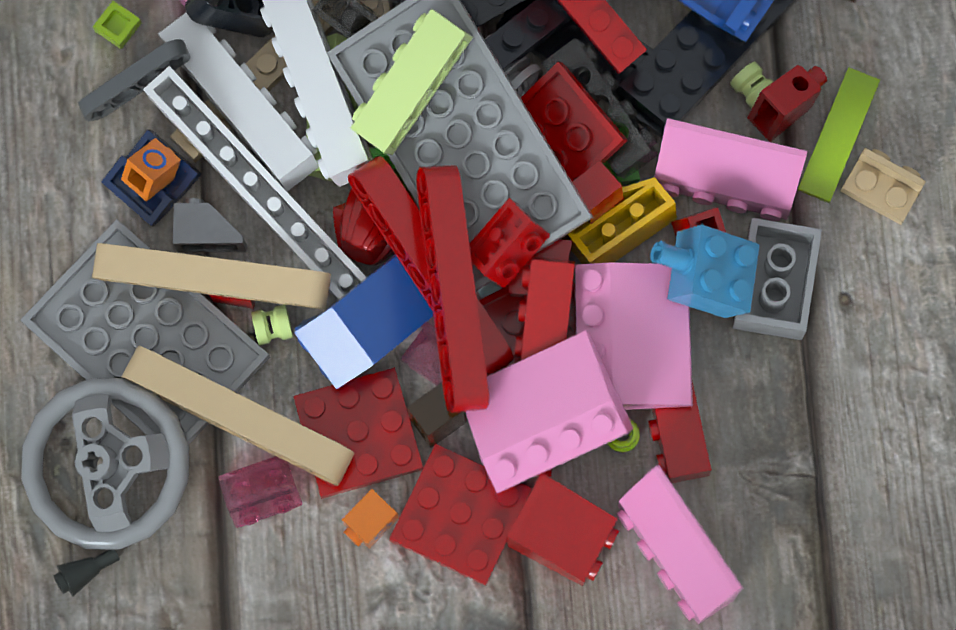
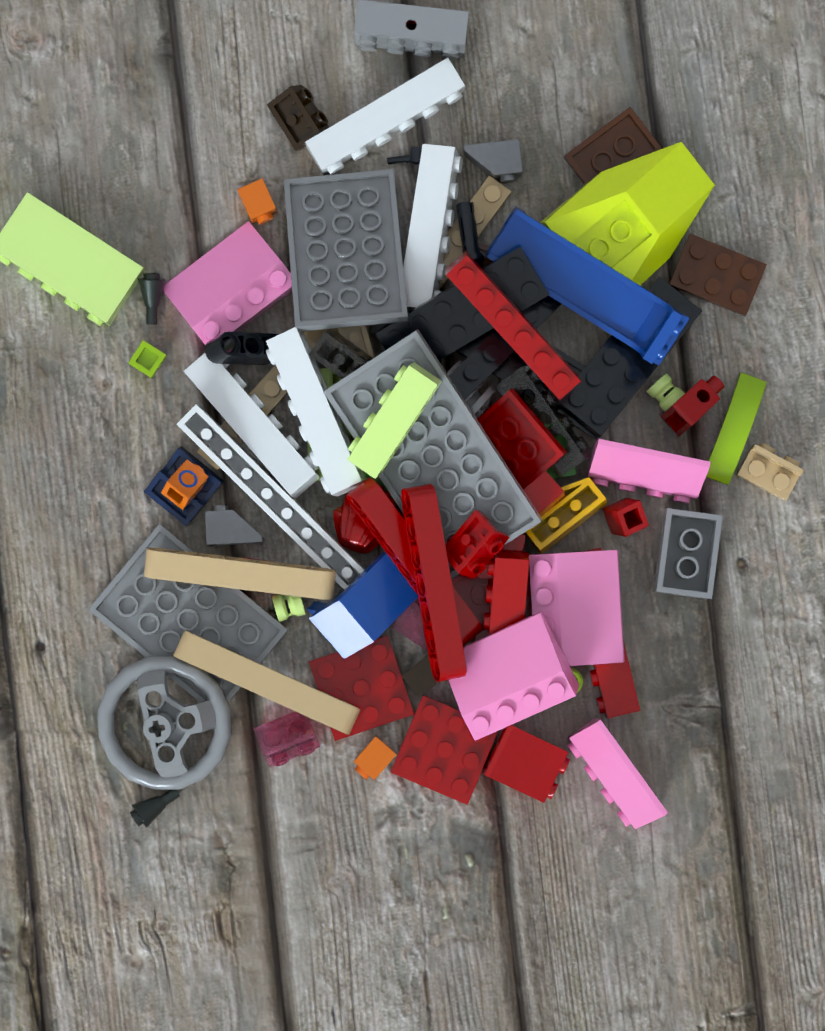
camera: 10 degrees left, 10 degrees up
dark grey beam [78,39,191,121] -> none
dark azure brick [650,225,760,318] -> none

